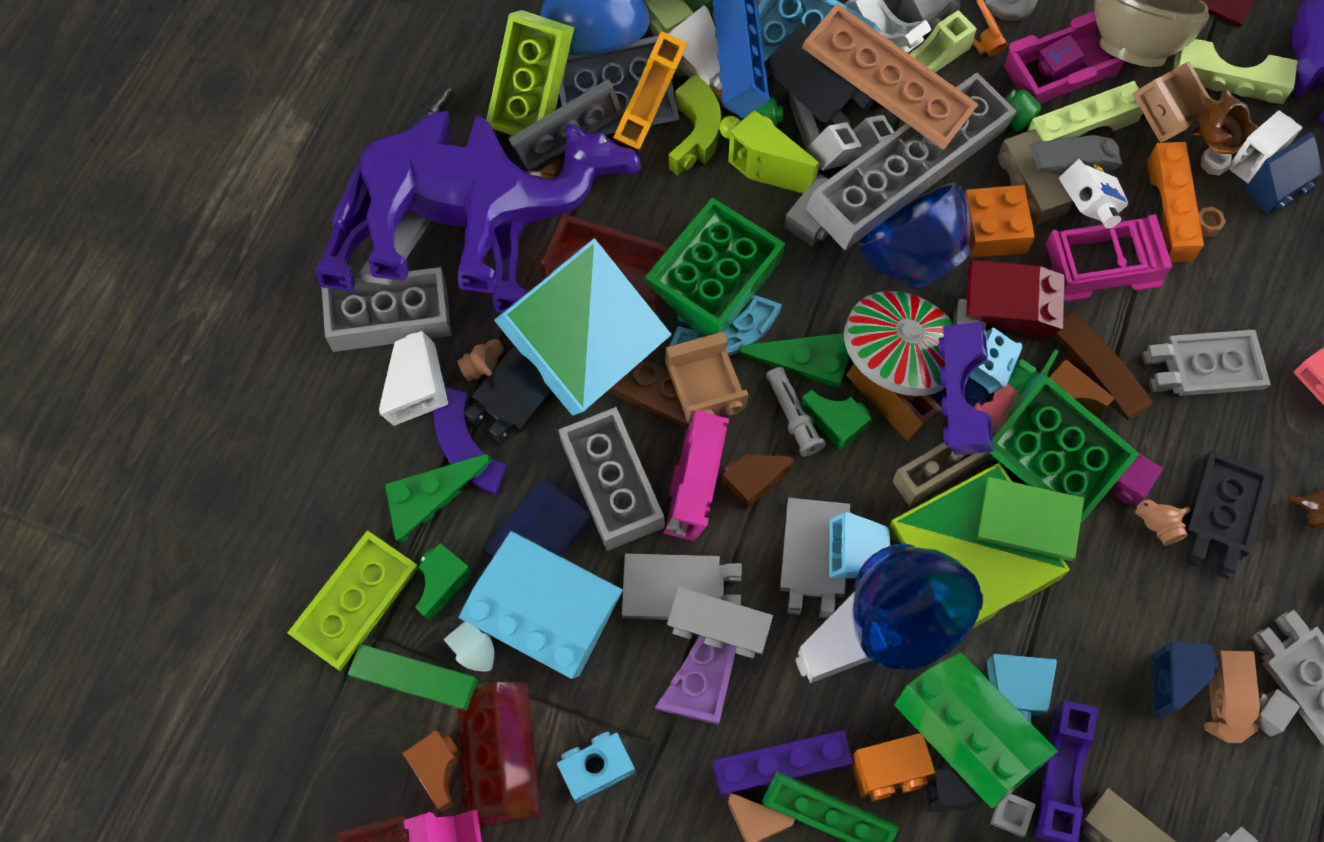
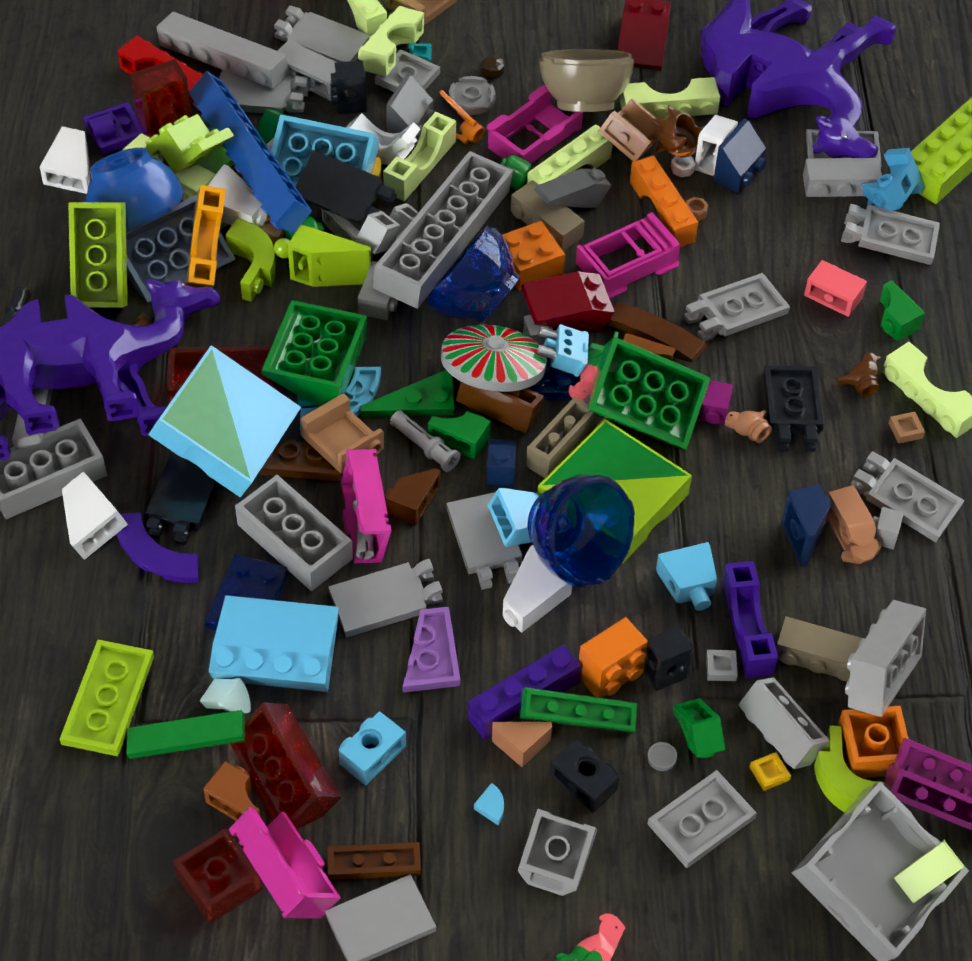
camera: 25 degrees left, 15 degrees down
green wing [385,454,492,543] -> none
green arch [416,543,472,622] -> none
nougat animal [458,339,504,381] -> none
dark grey tile [509,79,623,172] -> none
light grey brick [667,587,773,659] -> none
nougat plate [802,3,979,150] -> none
green slope [894,653,1058,809] -> none
dark purple arch [939,322,994,455] -> none
bright green tile [976,477,1084,561] -> none
magenta brick [1037,34,1085,82] -> none
white torso [1059,158,1128,228] -> none
none -> dark blue slope [486,439,516,487]

